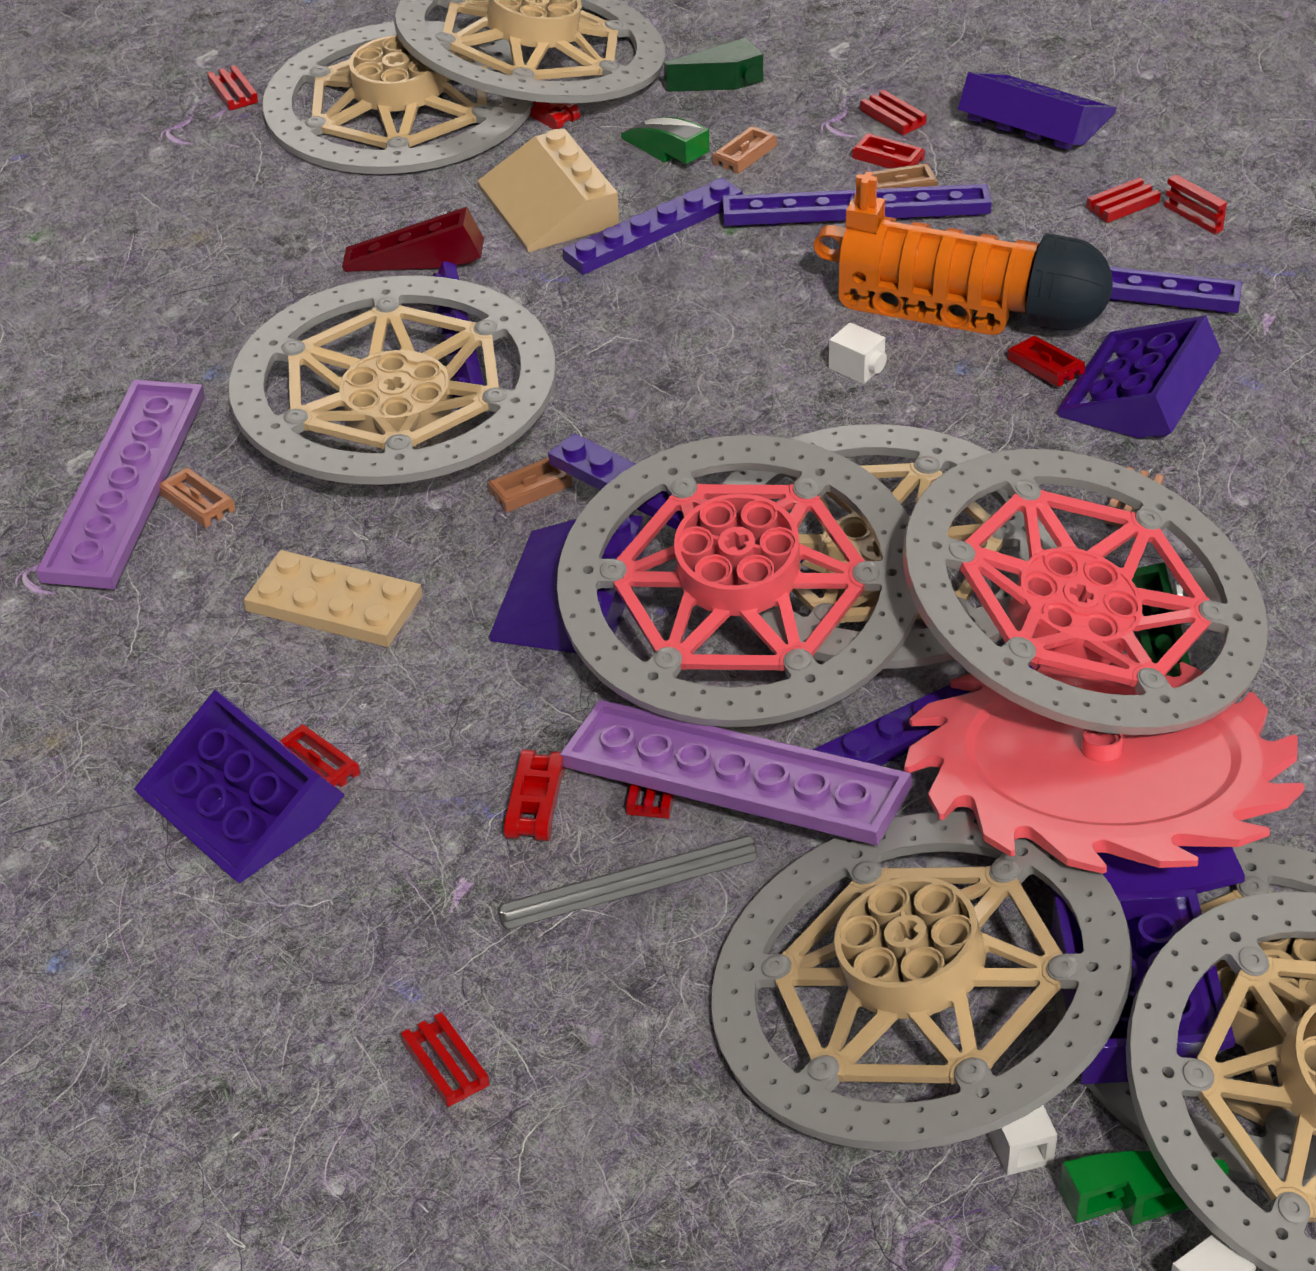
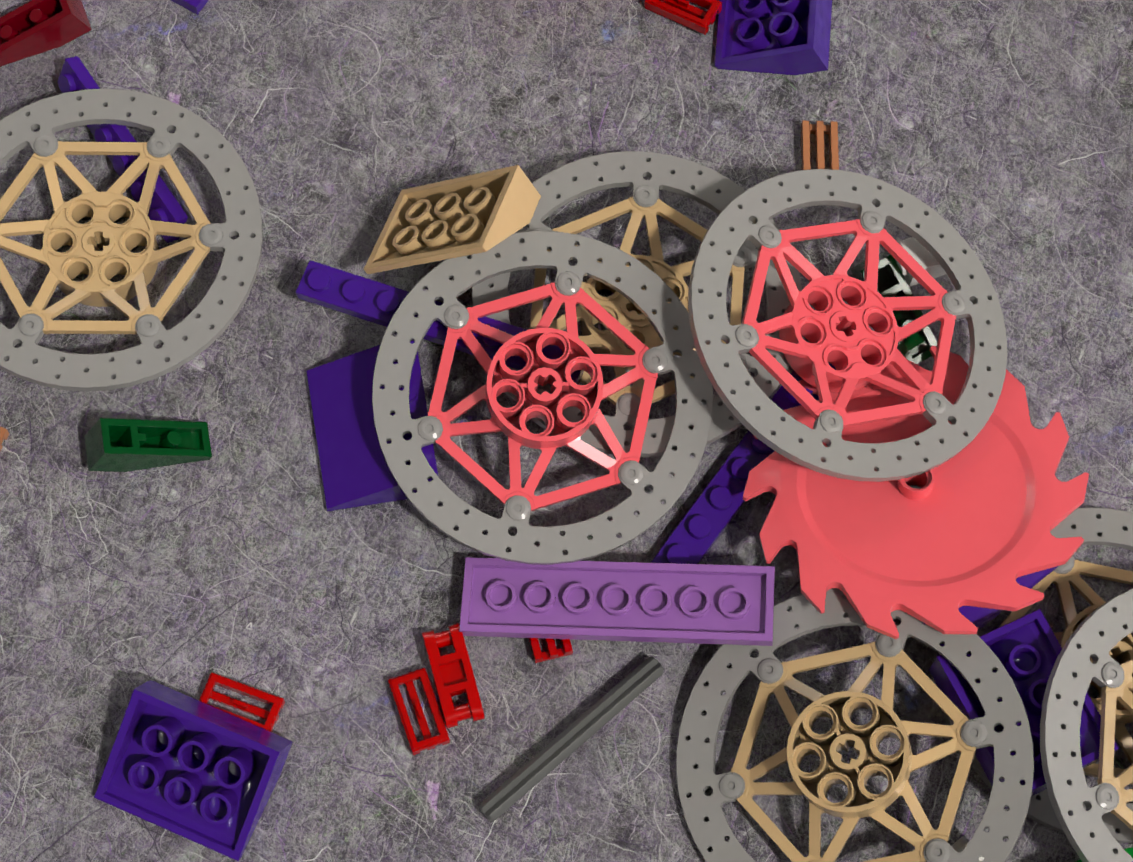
camera: 30 degrees left, 25 degrees up
tan plate [244,550,422,647] -> none
nougat tile [487,457,572,513] -> none
white brick [829,322,887,384] -> none
none -> dark green slope [84,418,212,472]
none -> tan slope [364,165,541,274]
none -> red tile [388,668,450,755]

